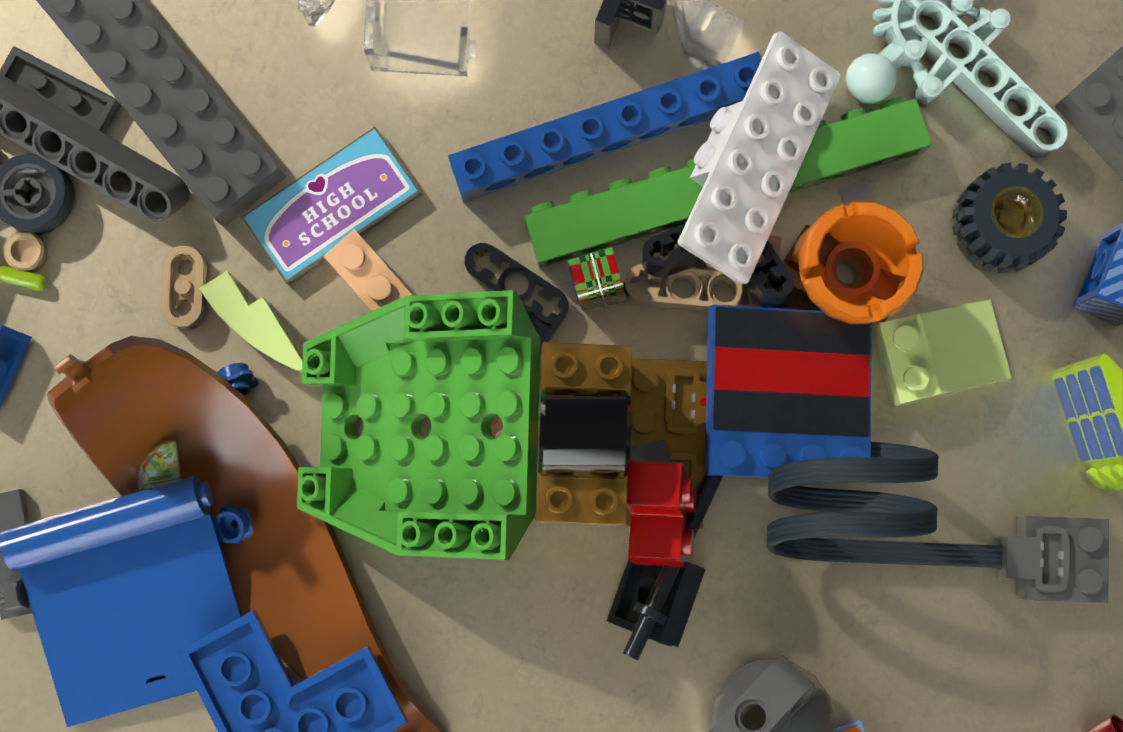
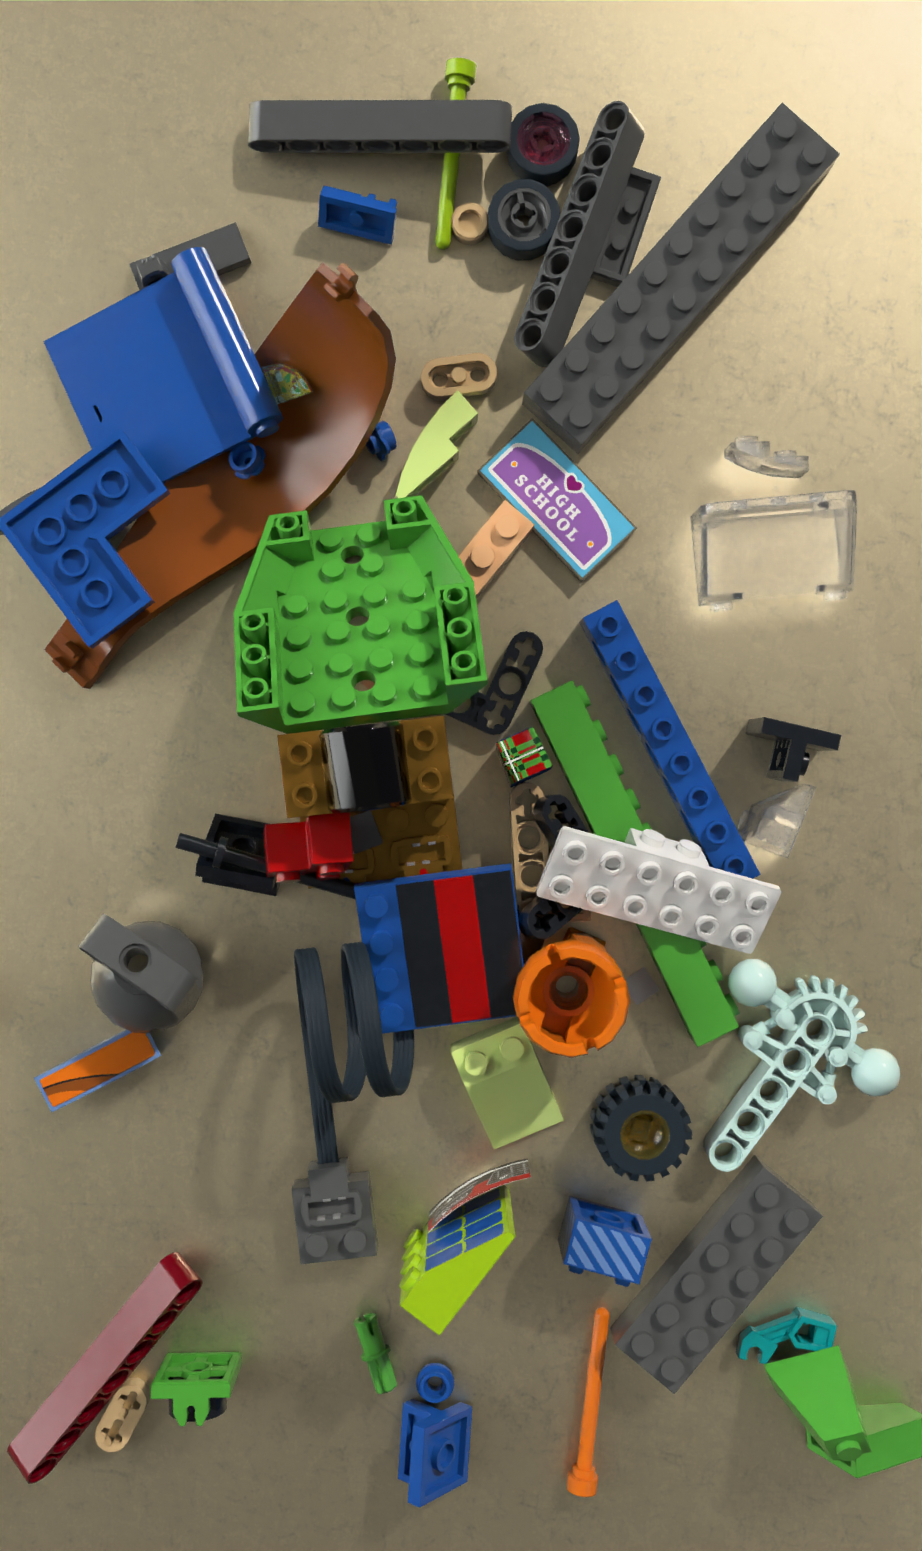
camera: 75 degrees right, 5 degrees up
none -> sticker [428,1159,531,1232]

